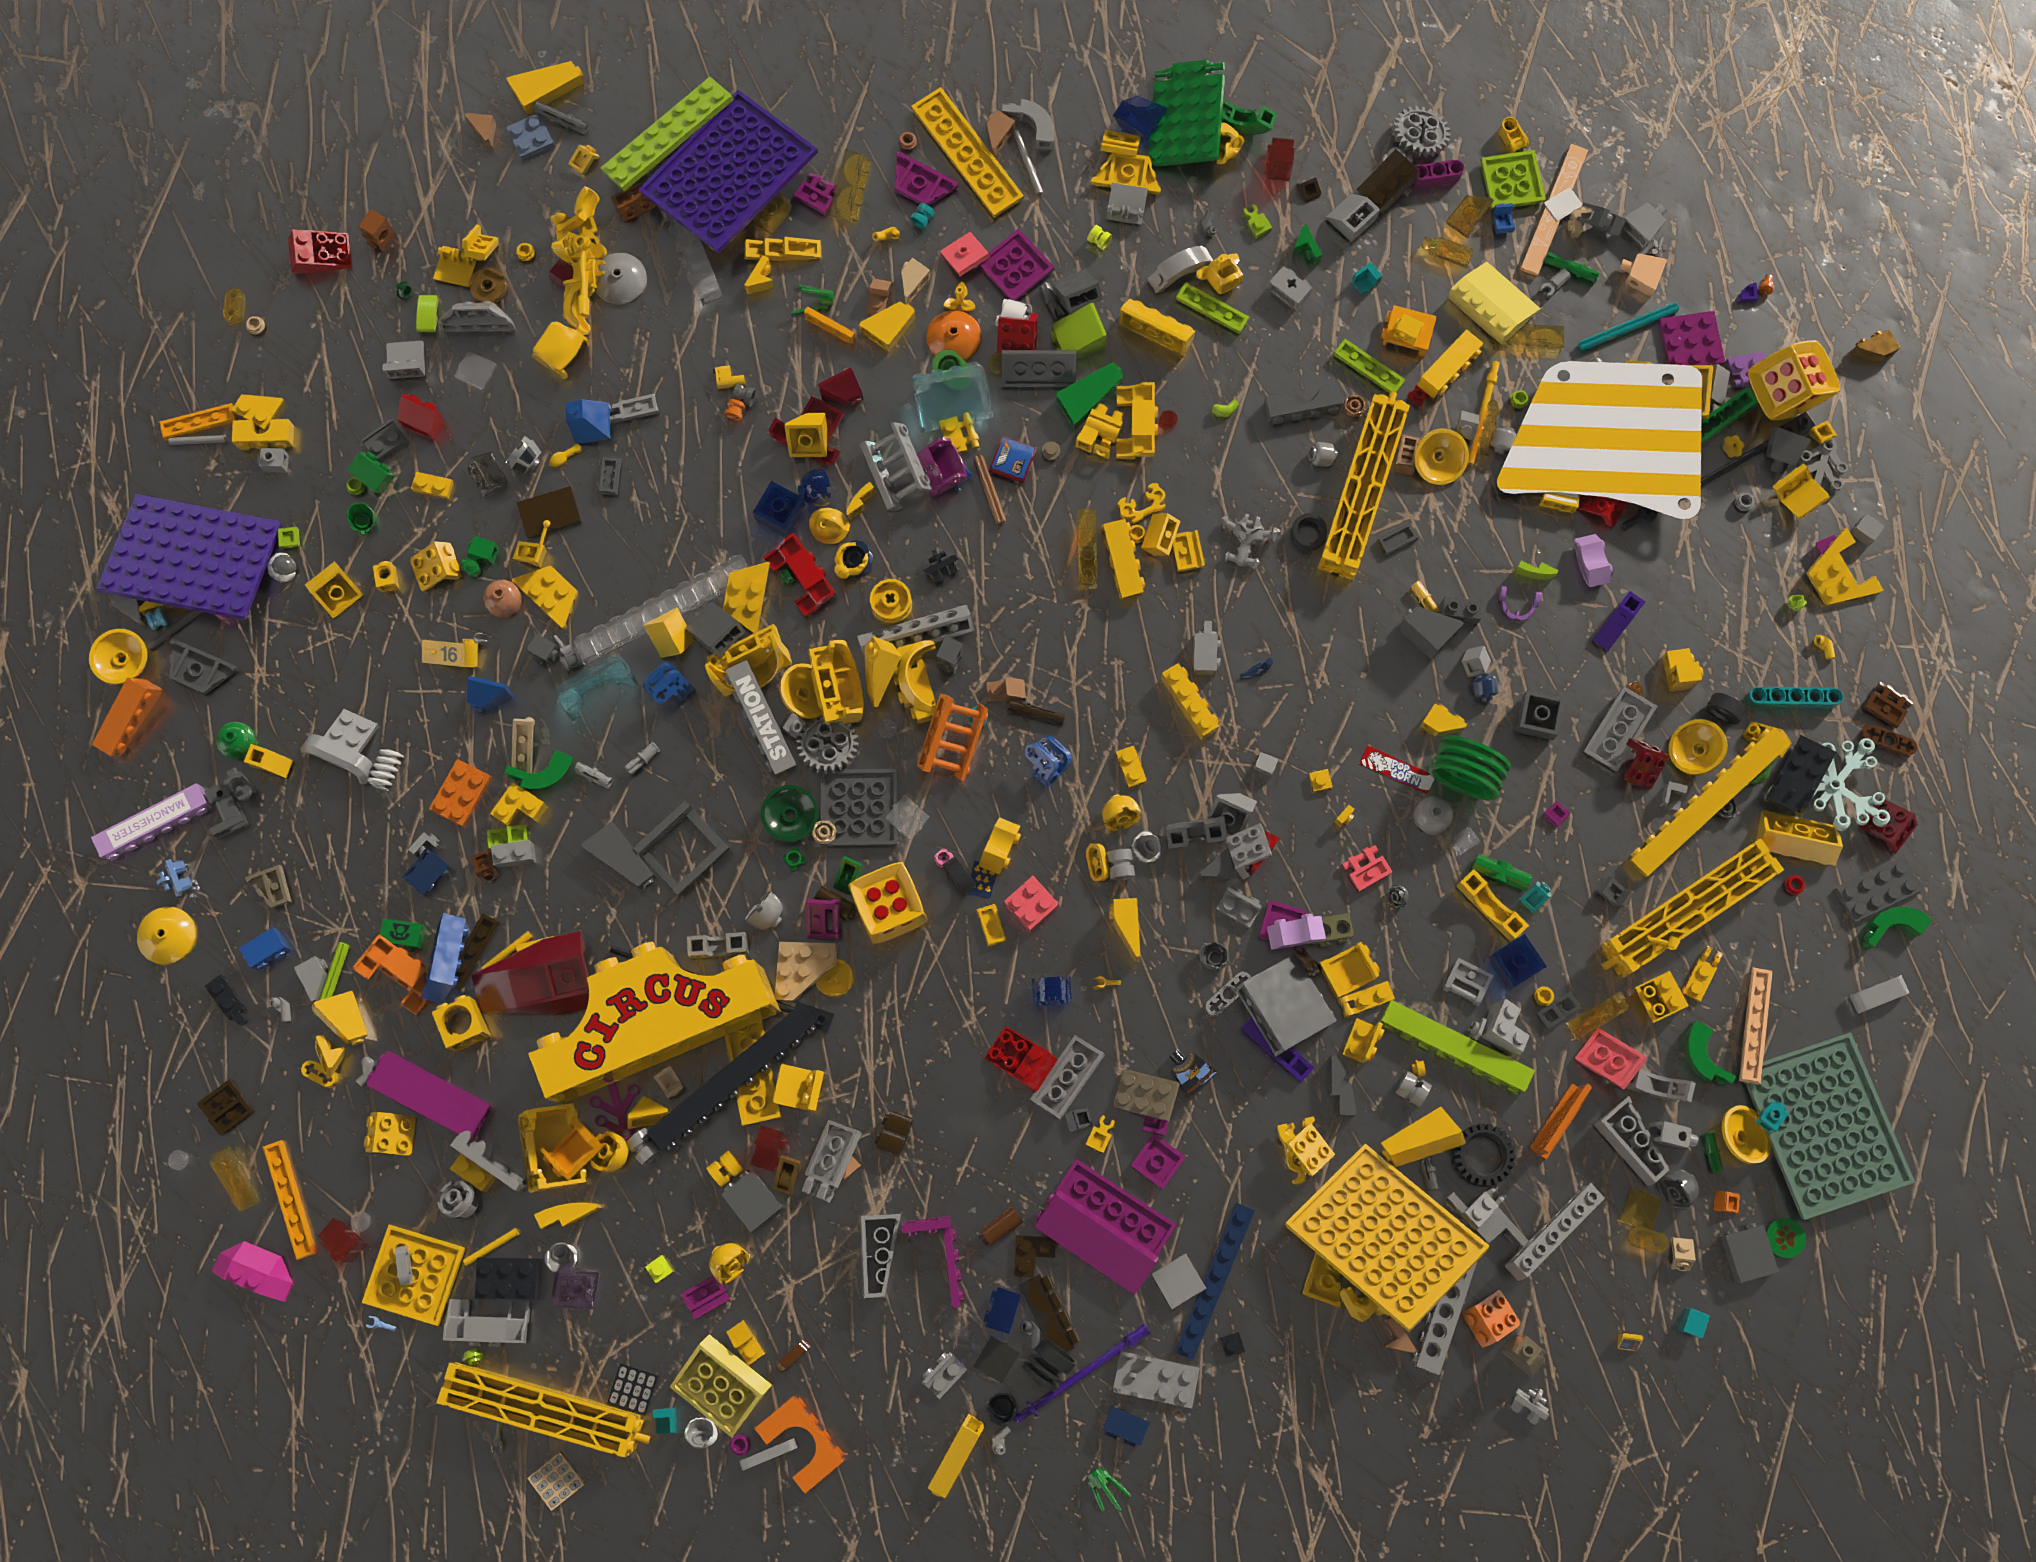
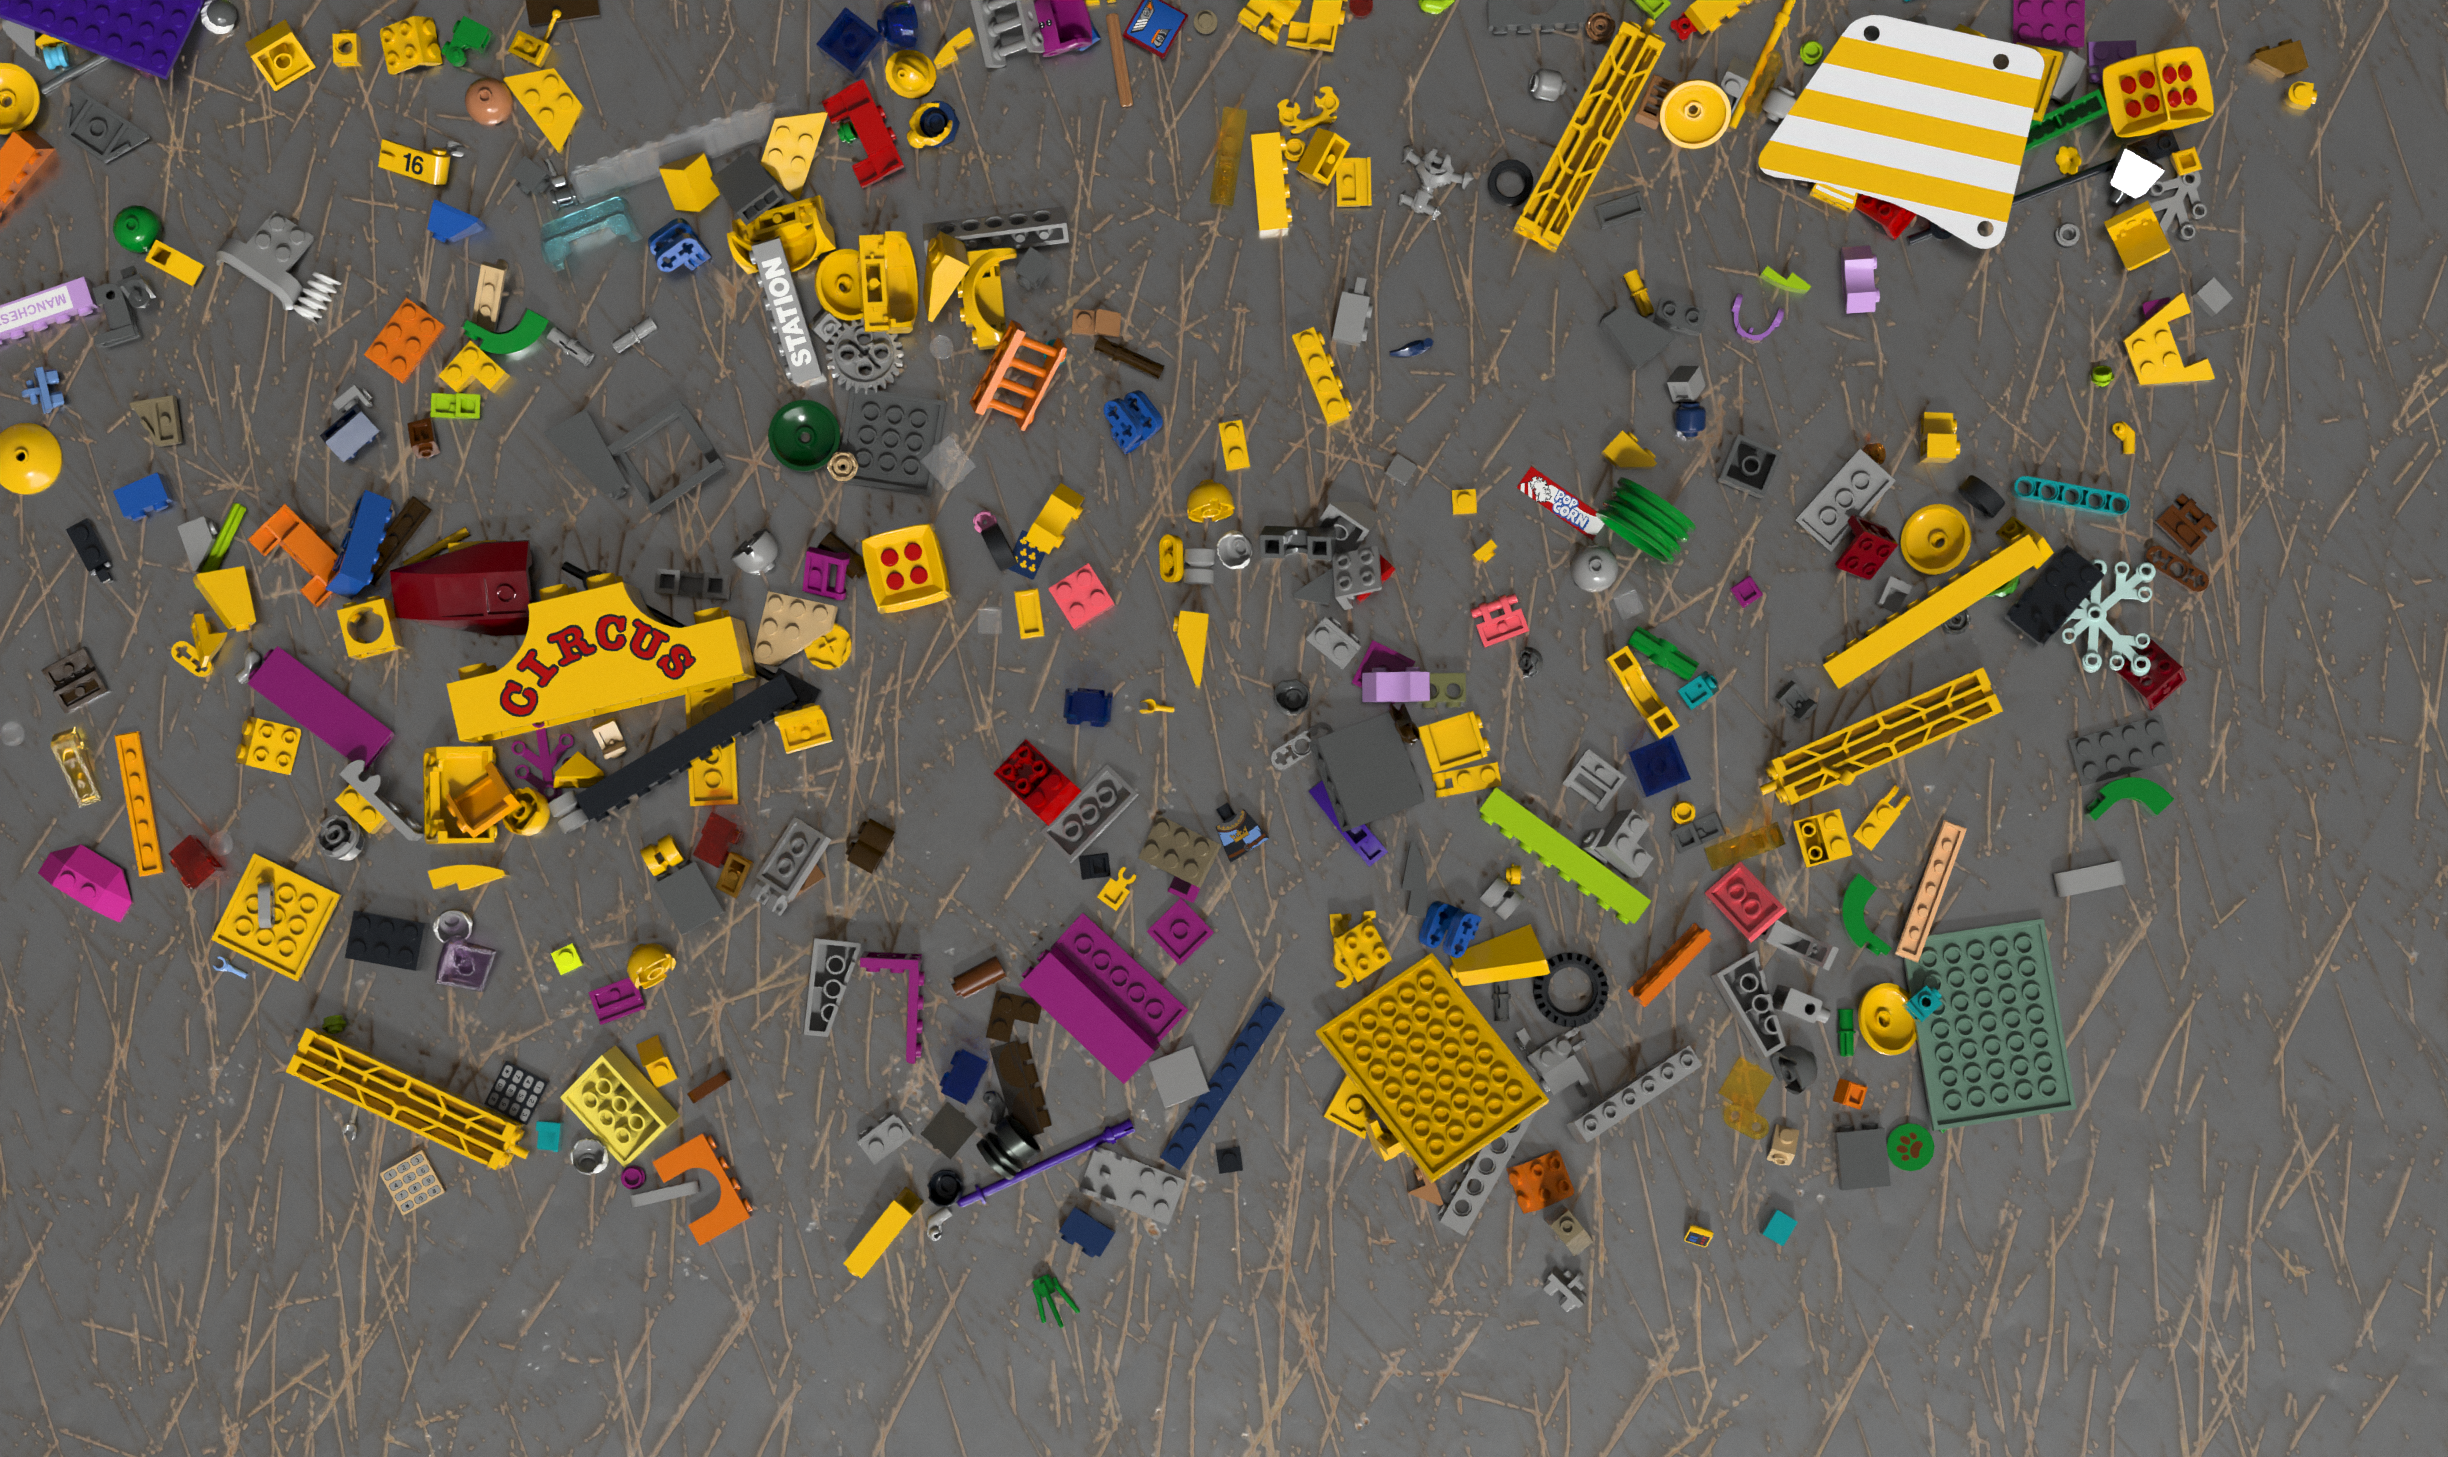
camera: 10 degrees right, 10 degrees up
light grey arm [269,997,291,1023] -> none
green brick [380,919,426,952] -> none
light grey bracket [443,1299,531,1346] -> none
yellow bar [463,1228,519,1266] -> none
light grey brick [491,840,536,869] -> none
yellow bracket [772,1064,824,1111] -> none
green plate [783,848,806,871] -> none
green slope [833,856,863,895] -> none
yellow wheel [870,579,912,626] -> none
black hips [923,549,959,583] -> none
yellow bracket [1342,1018,1384,1064] -> none
dark purple slope [1592,591,1645,651] -> none
yellow slope [1757,810,1843,866] -> none
red plate [1785,875,1805,895] -> none
none -> yellow bracket [774,703,833,754]
none -> clear tile [978,609,1003,634]
none -> blue piece [1419,901,1482,958]
none -> yellow plate [2284,81,2317,110]

